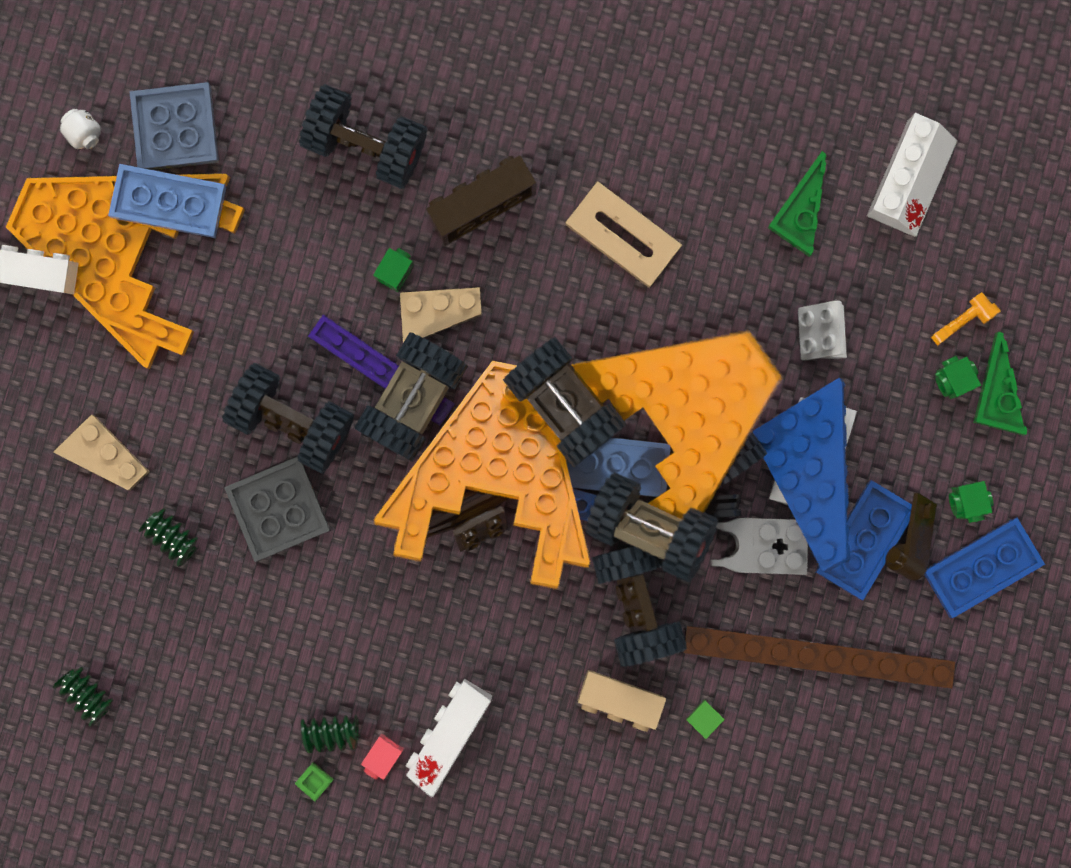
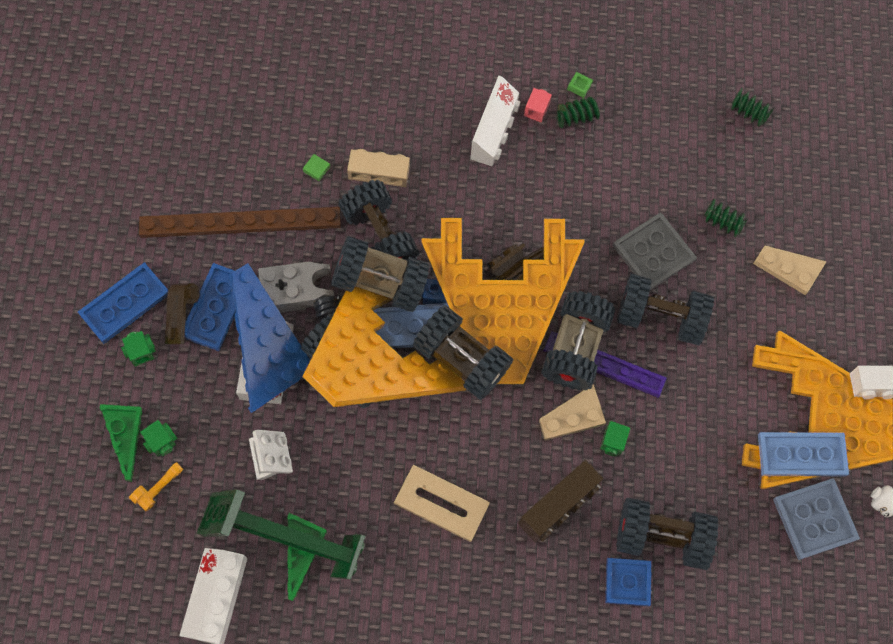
camera: 165 degrees right, 15 degrees down
none -> dark green piece [196,489,365,580]
none -> blue plate [605,558,651,606]

